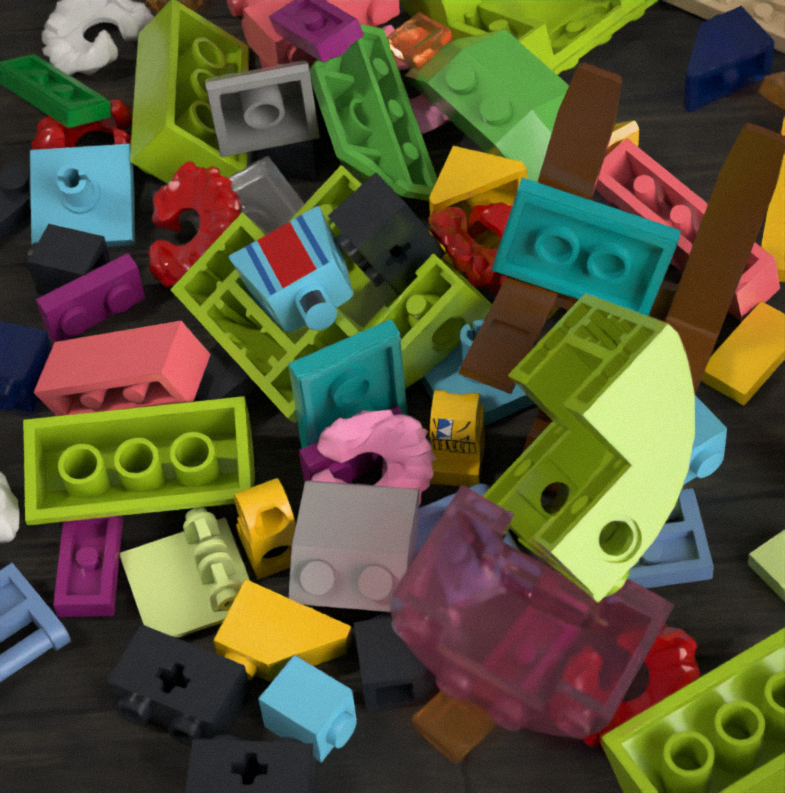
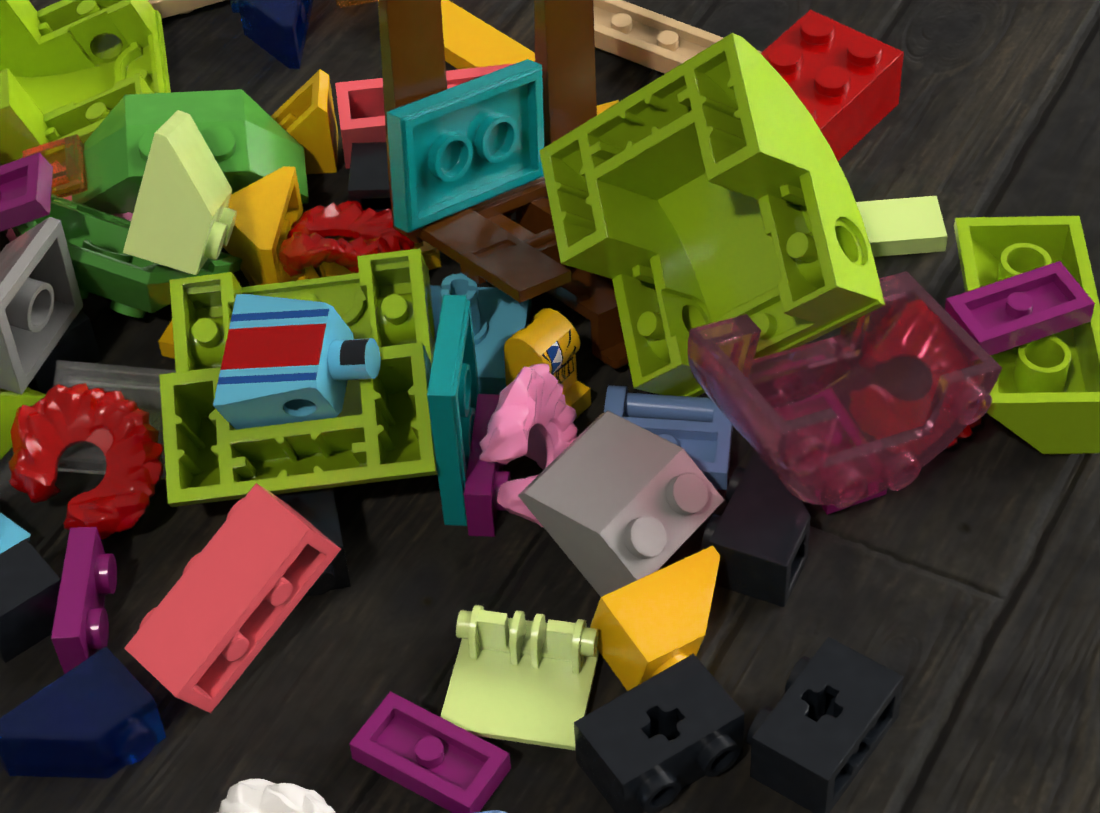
camera: 60 degrees left, 5 degrees down
lime slope [23,396,255,525] -> none
yellow leg [233,478,296,580] -> none
medium azure brick [259,655,357,762] -> none
black brick [328,172,446,296] -> none
clear orange tile [412,679,497,764] -> none
none -> yellowish green slope [123,110,237,275]
none -> magenta plate [943,261,1095,360]

